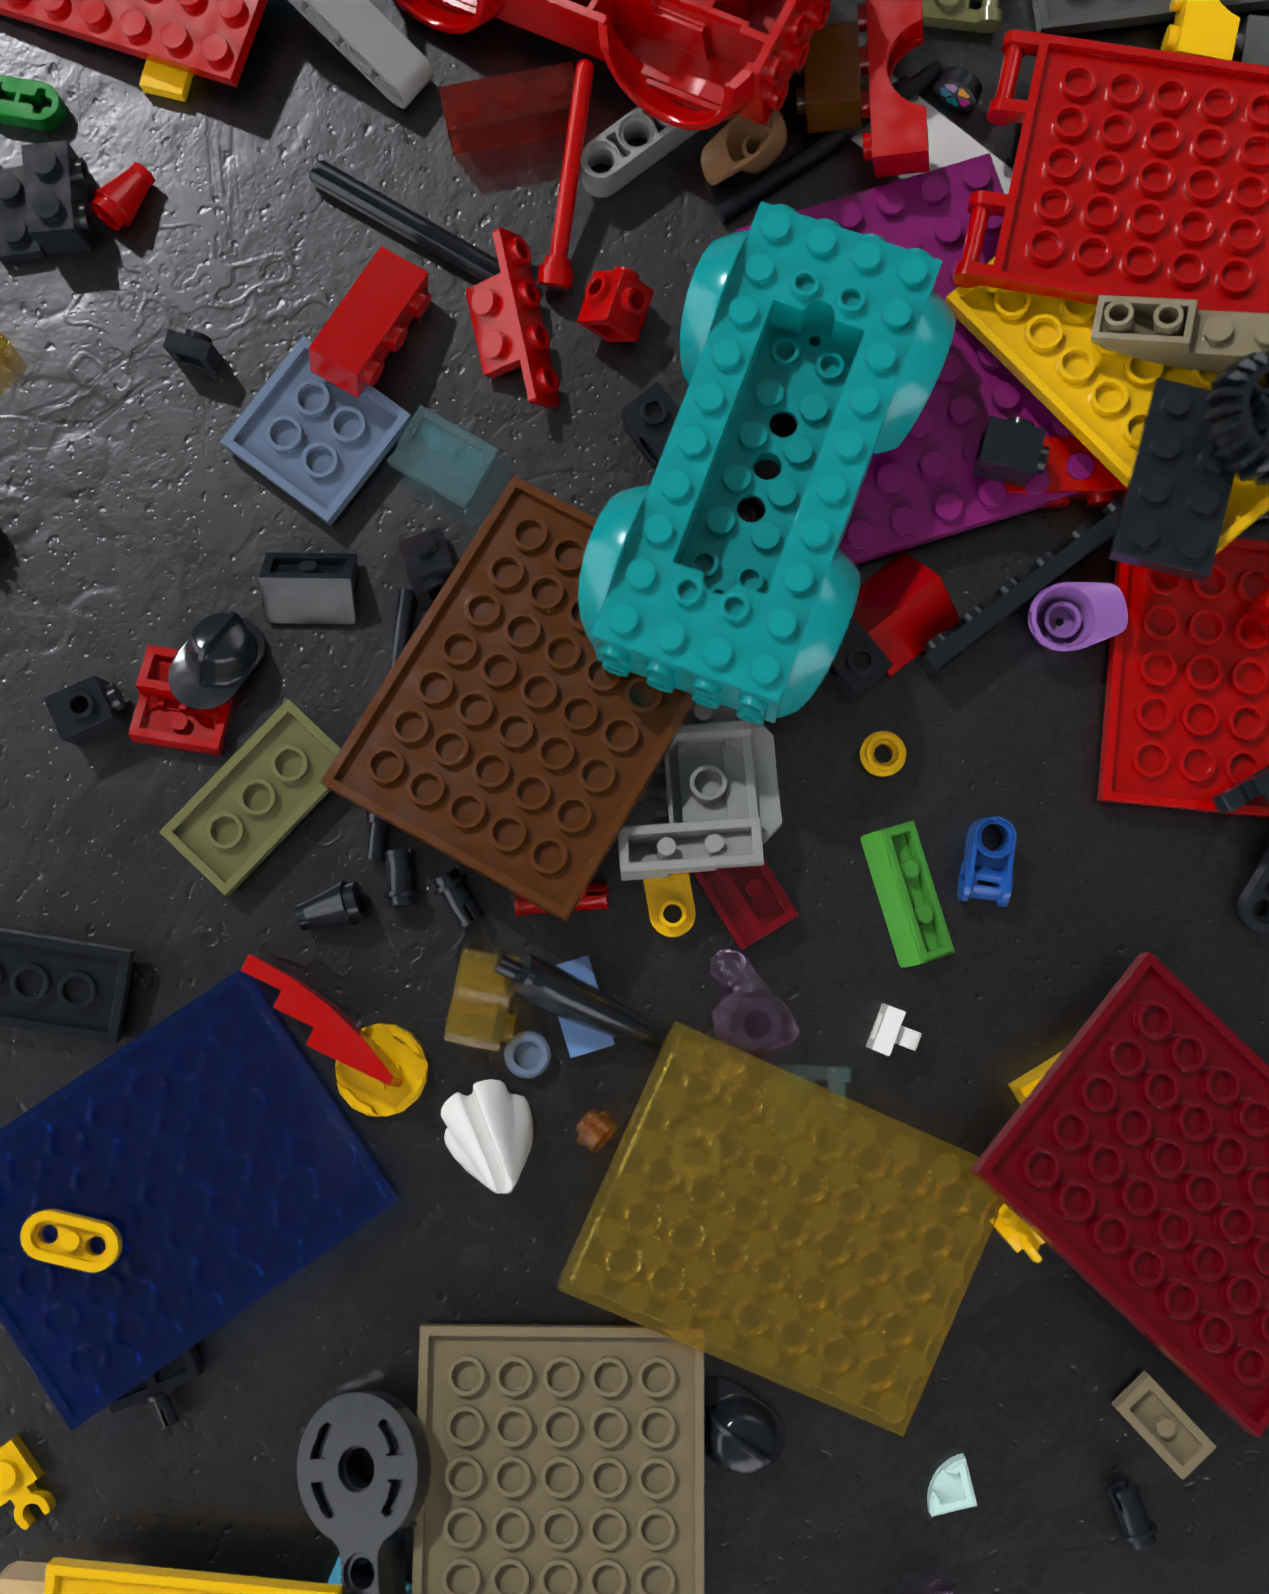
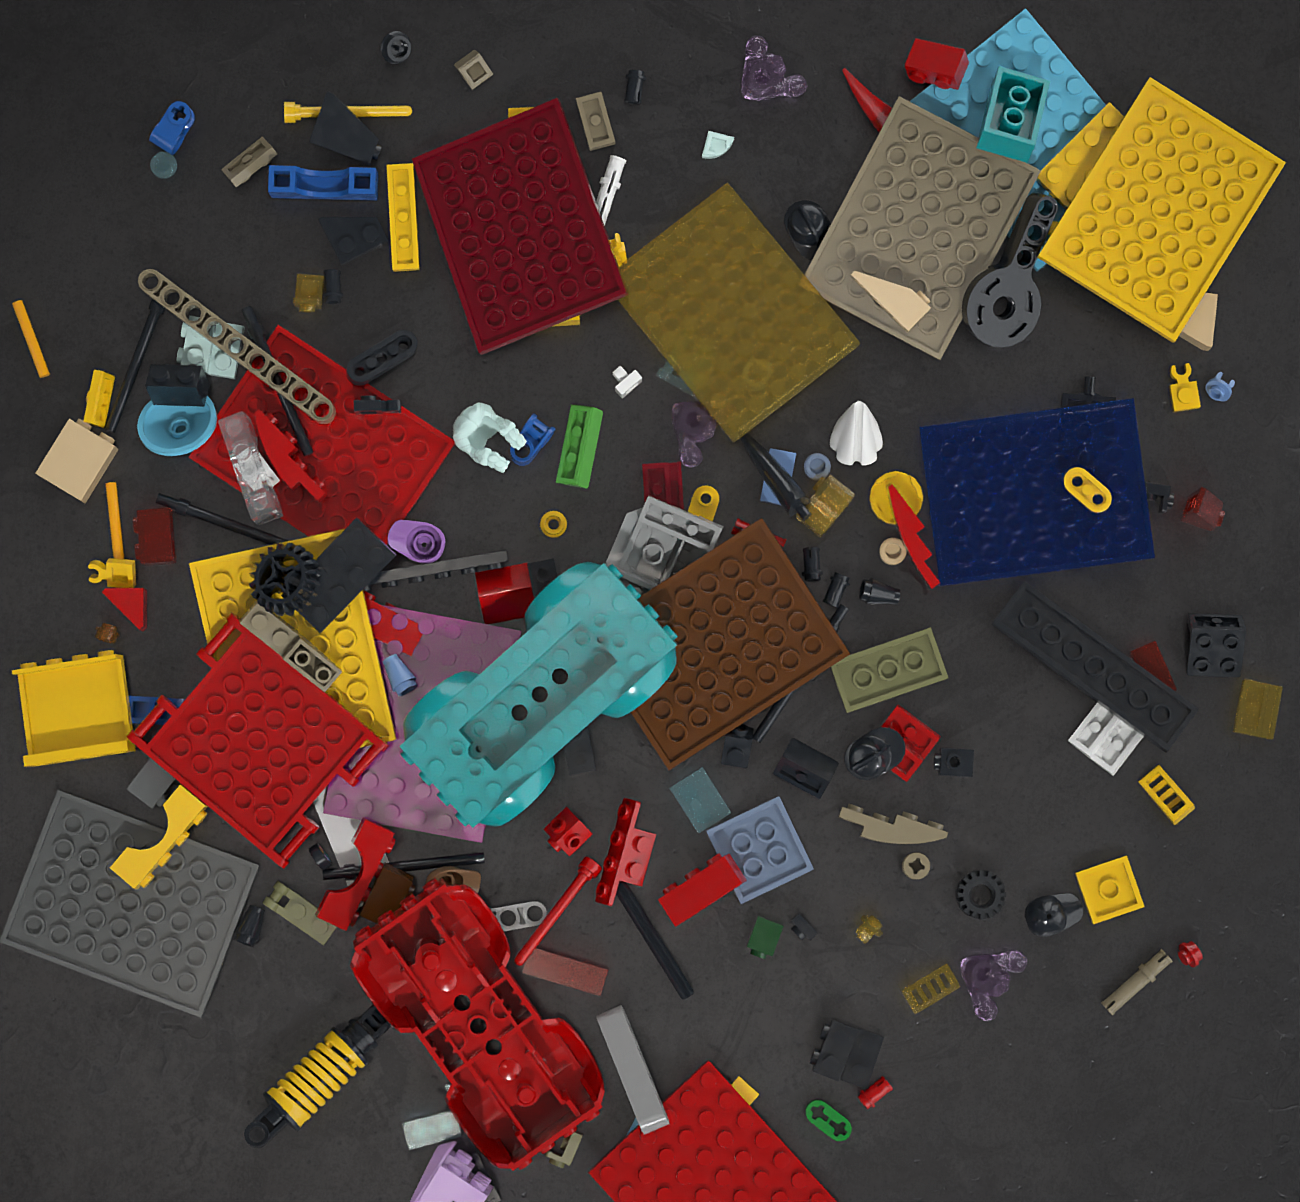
camera: 155 degrees left, 0 degrees up
red cone [90,162,155,231] -> none
clear orange plate [575,1109,618,1153] -> none
black brick [972,416,1049,488] -> none
none -> medium blue cone [383,654,417,696]
none -> light aqua hair [453,402,527,473]
none -> white pin [596,155,626,226]
none -> dark green brick [746,916,784,959]
none -> dark tan slope [838,804,948,844]
none -> tan slope [851,271,931,333]
none -> clear yellow plate [855,915,883,944]
none -> tan tile [879,538,907,565]
none -> dark tan wheel [902,853,930,879]

